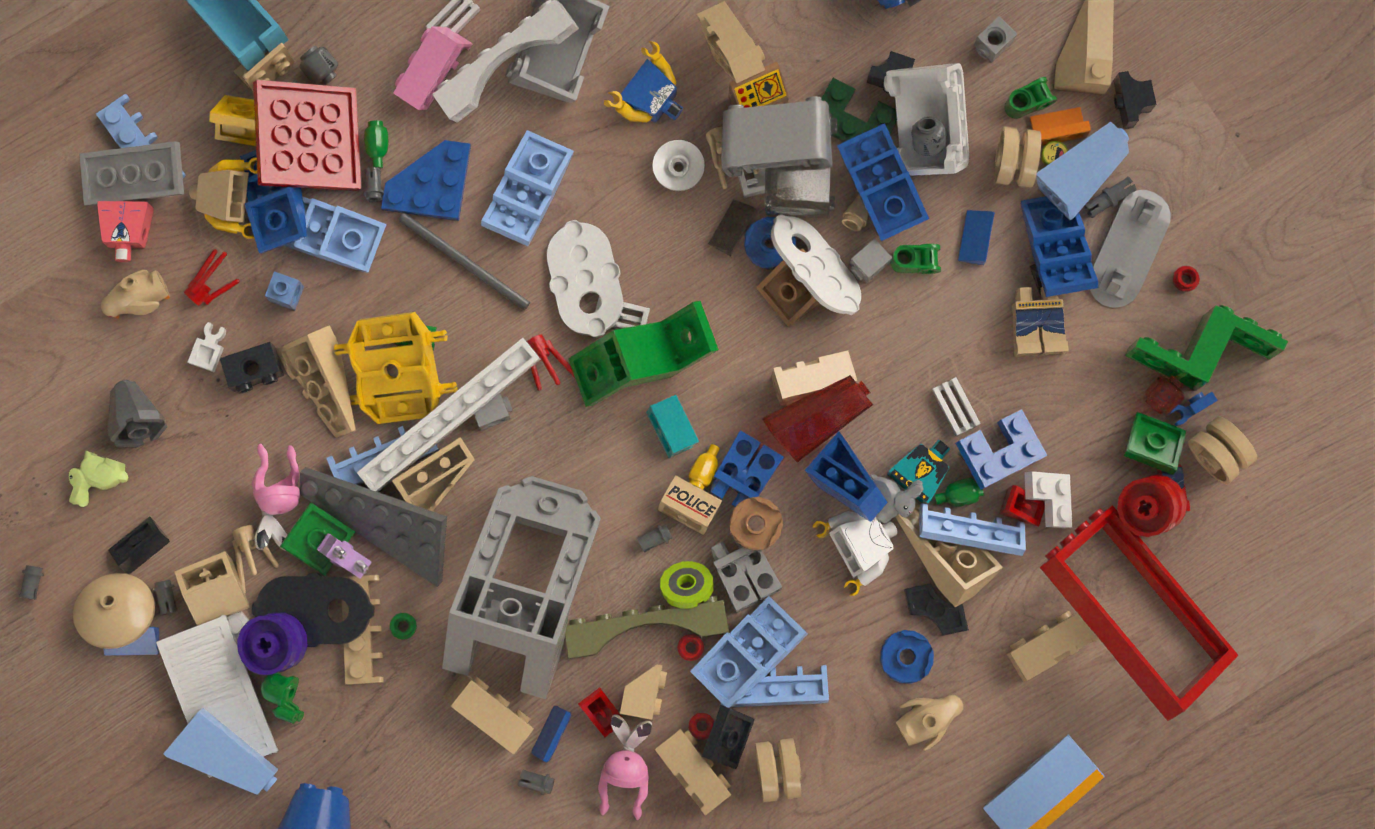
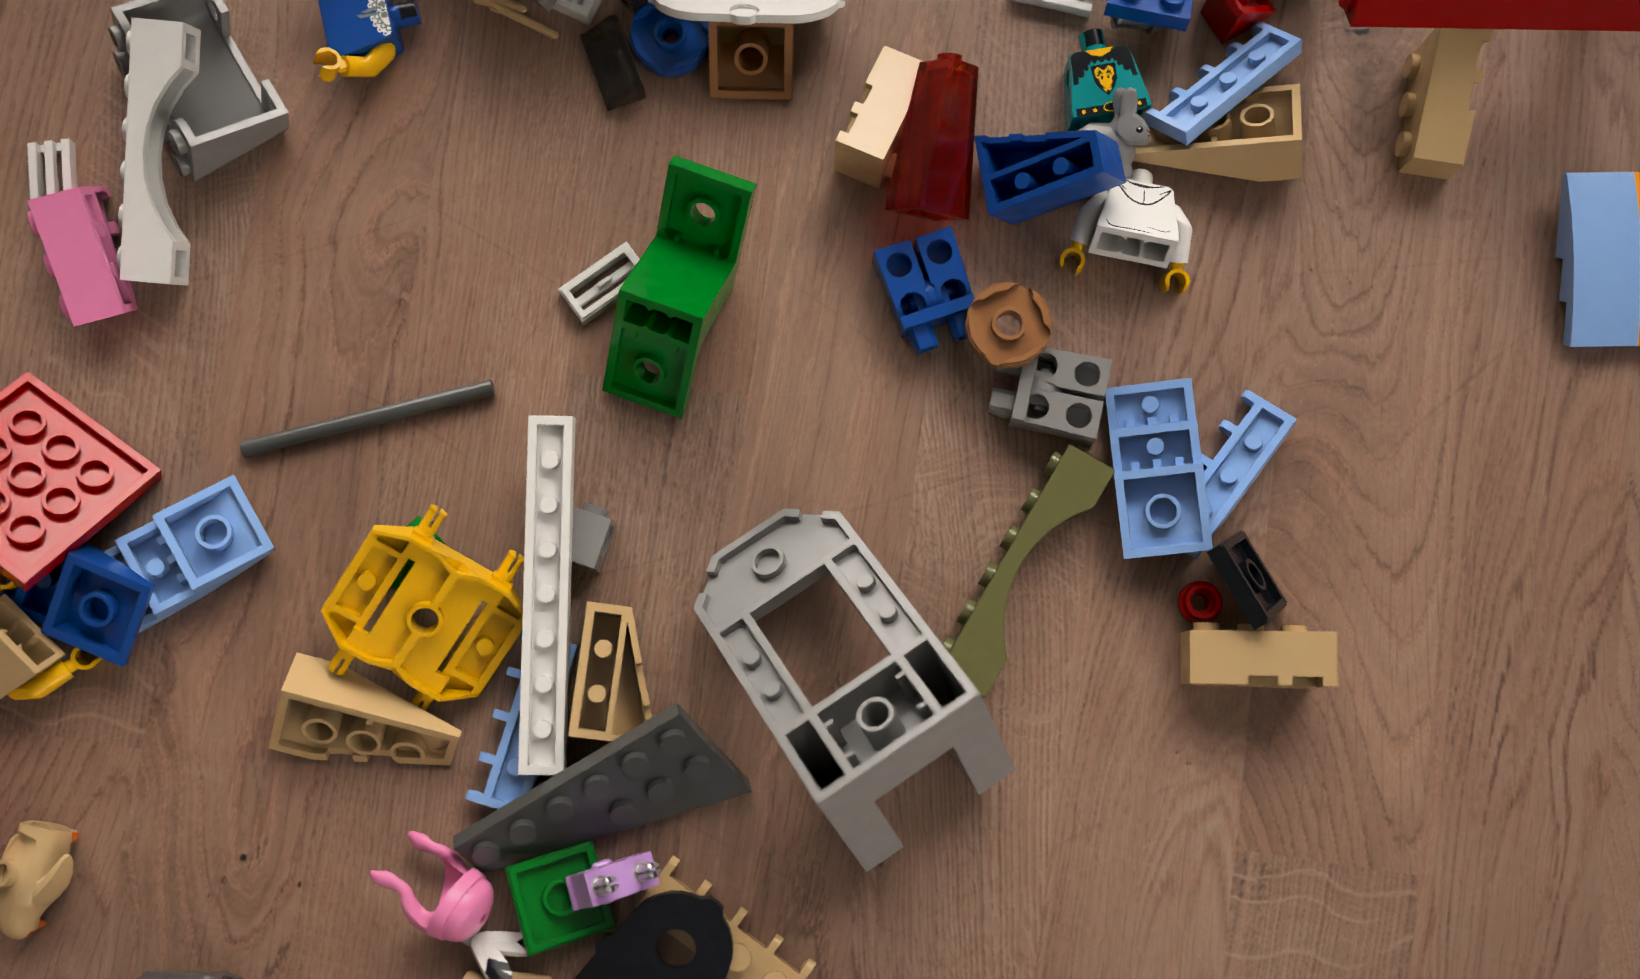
camera: 50 degrees left, 0 degrees up
red plant [184,249,240,306] -> none
white plate [188,322,226,372] -> none
black brick [219,342,284,394] -> none
medium blue brick [265,272,304,311] -> none
dark grey pin [363,167,384,202] -> none
green plant [364,120,389,169] -> none
blue plate [381,140,471,221] -> none
green plate [390,613,417,640] -> none
tan wedge [443,674,534,755] -> none
light blue slope [481,130,574,246] -> none
dark grey pin [518,769,555,795] -> none
red plant [526,334,575,391] -> none
blue slope [531,706,572,762] -> none
white piece [547,220,623,338] -> none
red slope [578,687,625,738] -> none
bright pink hair [598,715,652,820] -> none
tan slope [620,664,667,720] -> none
dark grey pin [637,524,672,553] -> none
teal hinge [646,395,699,459] -> none
white dish [653,140,705,191] -> none
tan panel [658,475,722,535] -> none
lime tile [660,561,714,609] -> none
red plate [677,634,704,661] -> none
yellow plant [688,444,720,490] -> none
tan wheel [755,738,802,802] -> none
blue tile [880,630,934,684] -> none
tan animal [896,695,963,751] -> none
black tile [904,583,969,636] -> none
green plant [935,478,984,507] -> none

